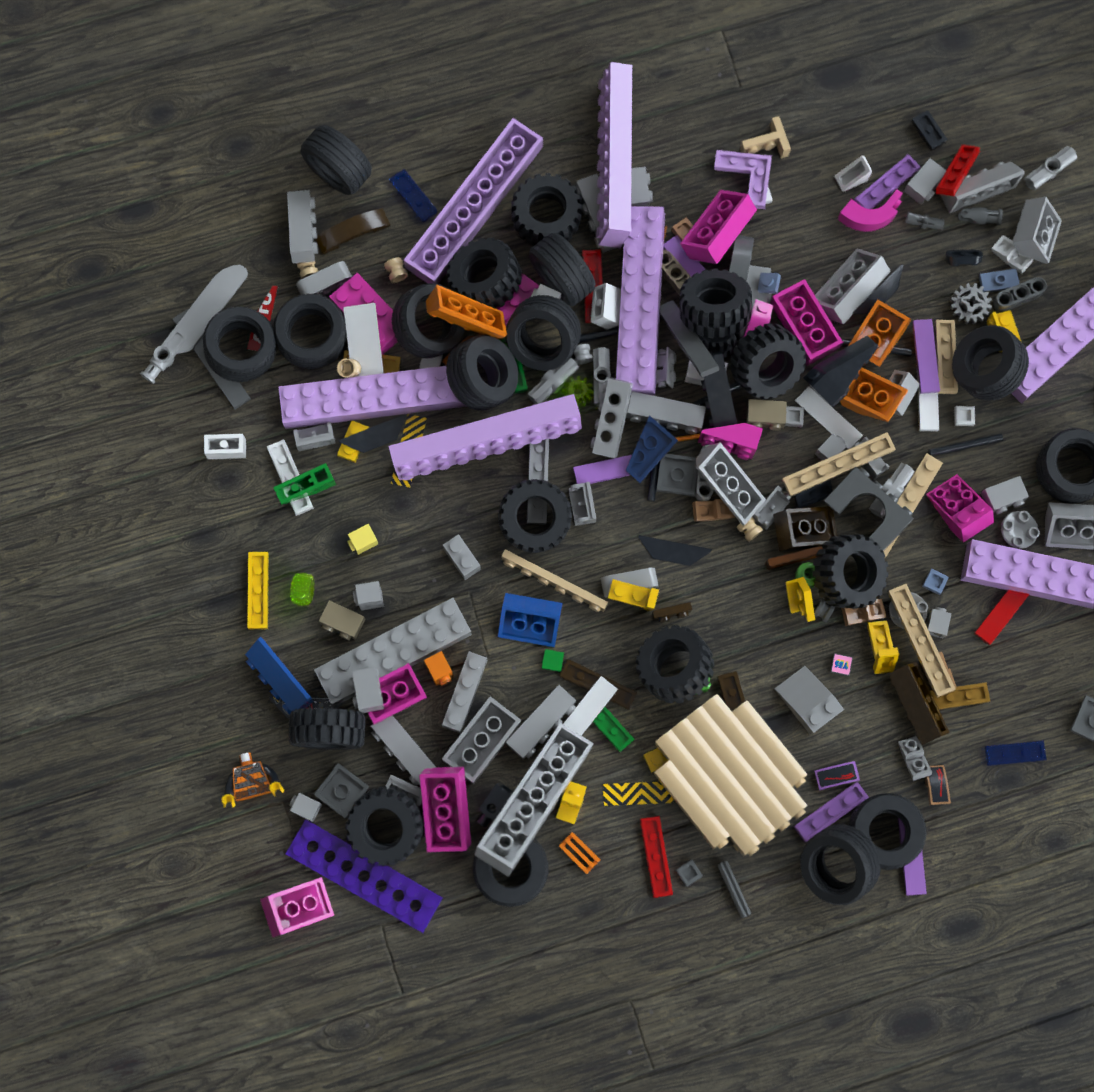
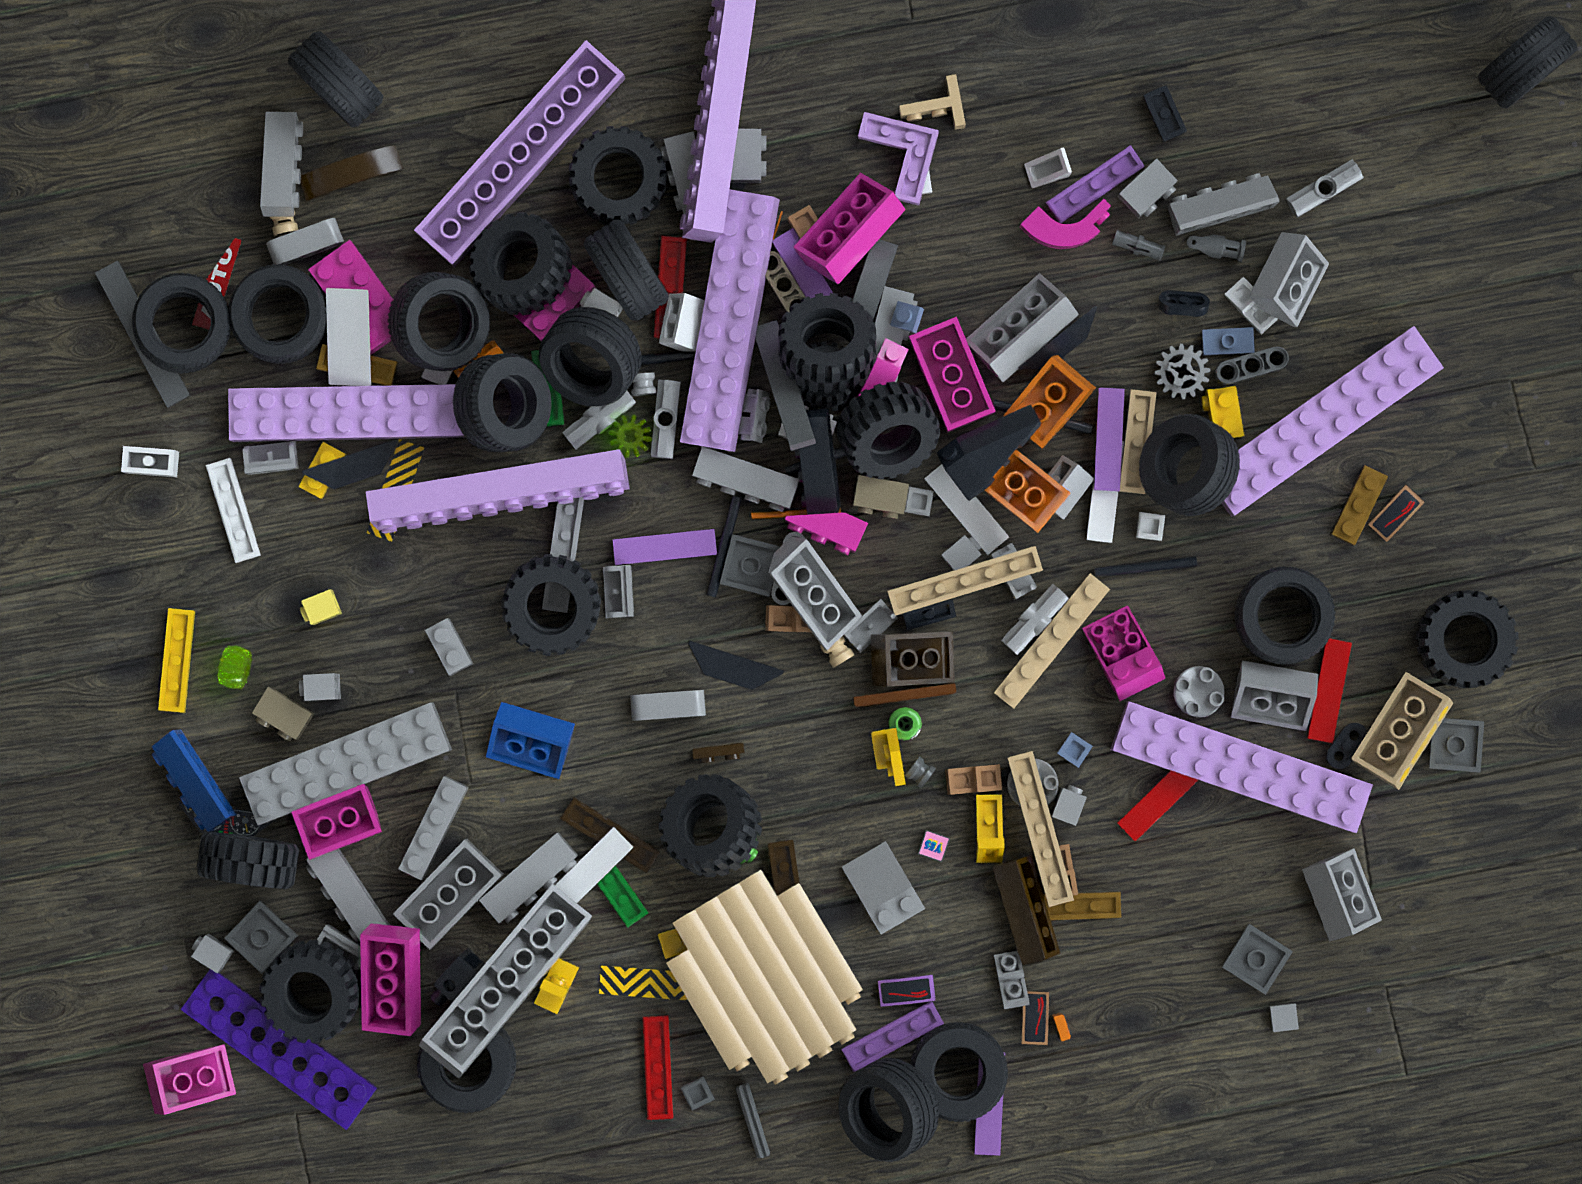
camera: 10 degrees right, 10 degrees up
light grey piece [140,265,248,384] -> none
torso [222,753,284,808] -> none
green slope [273,463,337,505] -> none
tan wheel [337,359,361,378] -> none
light grey brick [350,667,384,713] -> none
tan wheel [384,257,408,283] -> none
clear blue tile [390,169,438,223] -> none
orange brick [424,651,453,687] -> none
orange slope [426,285,507,339] -> none
tan plate [502,549,608,612] -> none
green tile [542,649,564,672] -> none
orange tile [559,832,600,874] -> none
light grey brick [591,378,633,458] -> none
yellow bracket [608,579,659,611] -> none
dark blue wing [626,415,678,483] -> none
black tyre [812,534,889,609] -> none
dark grey arch [824,467,914,552] -> none
red tile [936,145,980,196] -> none
light grey brick [981,476,1029,514] -> none
clear blue tile [985,741,1047,766] -> none
none -> orange tile [1052,1012,1071,1041]

